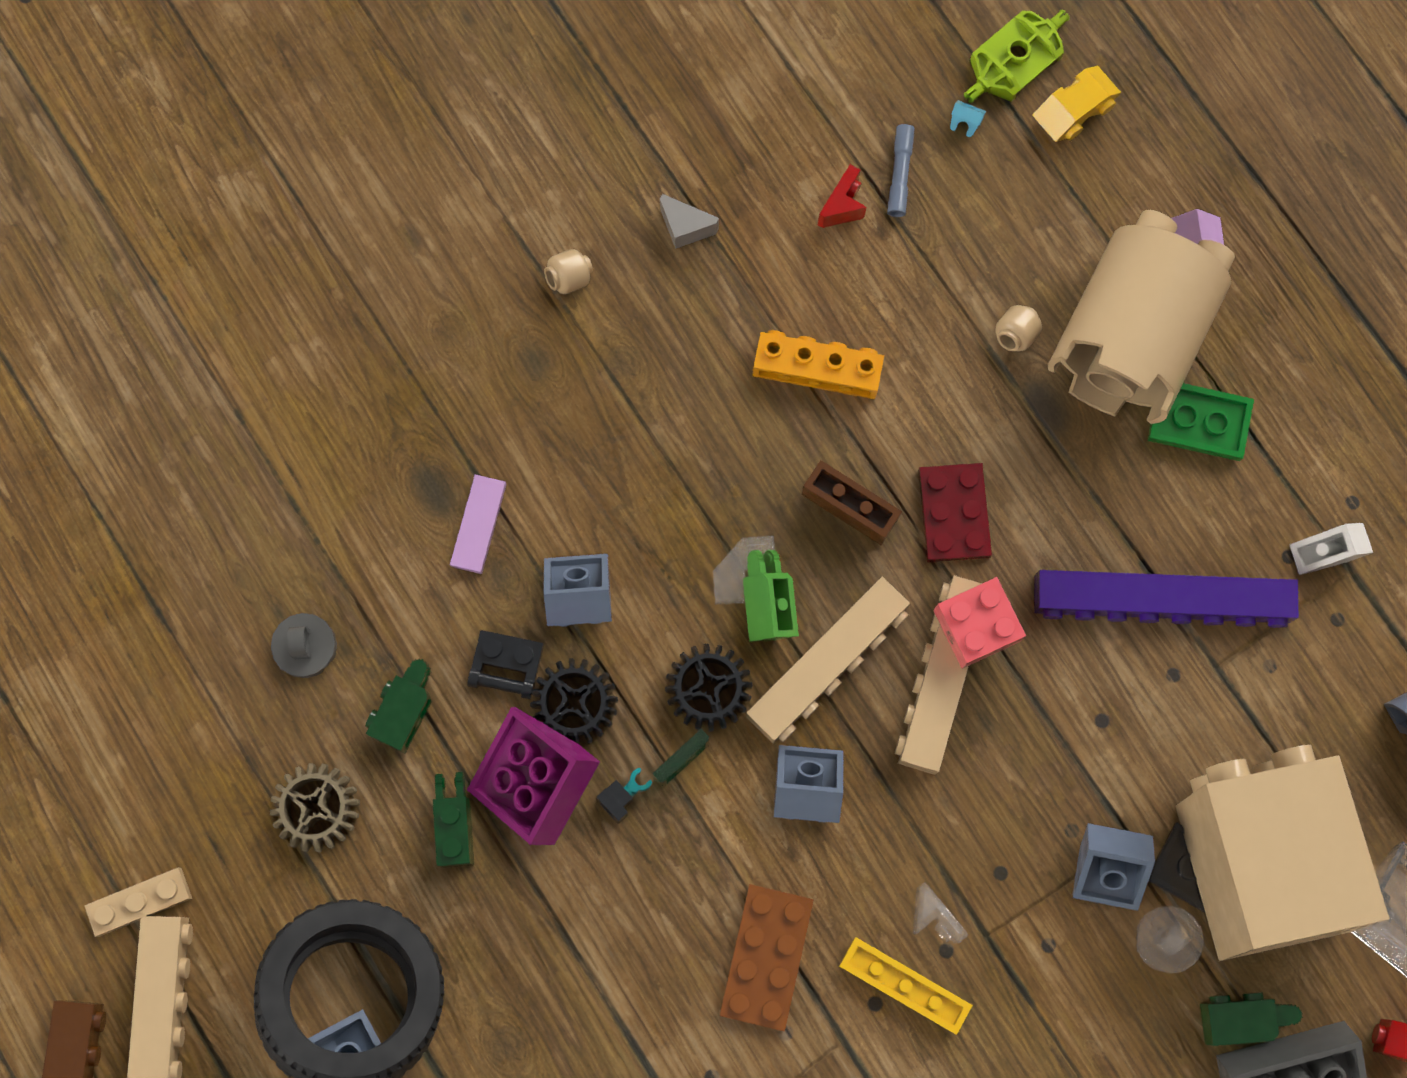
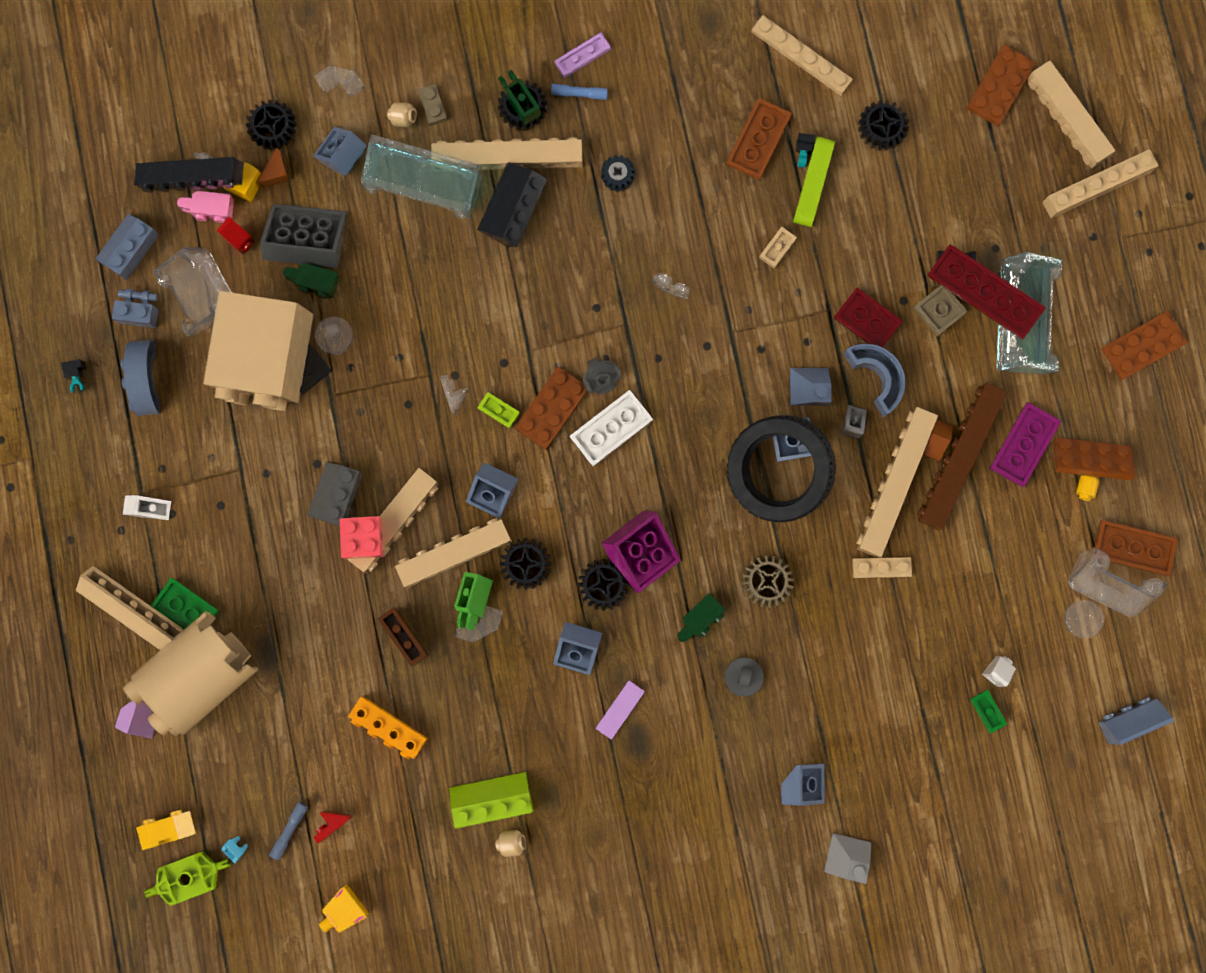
camera: 155 degrees left, 5 degrees up
dark green hinge [433,772,474,868] -> none
black plate [467,630,544,700] -> none
black piece [596,768,652,824] -> none
clear green tile [652,728,709,788] -> none
light grey slope [660,194,719,249] -> none
yellow plate [839,937,973,1035] -> none
dark red plate [918,463,992,562] -> none
tan head [995,305,1042,351] -> none
dark purple brick [1034,570,1299,628] -> none
sand blue slope [1073,823,1155,911] -> none
none -> tan brick [76,566,184,650]
none -> dark grey slope [307,462,363,527]
none -> yellow torso [319,884,370,933]
none -> lime slope [449,772,534,829]
none -> lime plate [477,392,520,429]
none -> white plate [570,390,653,467]
none -> dark grey tile [583,358,621,395]
none -> sand blue slope [781,764,825,806]
none -> light grey slope [824,833,871,884]

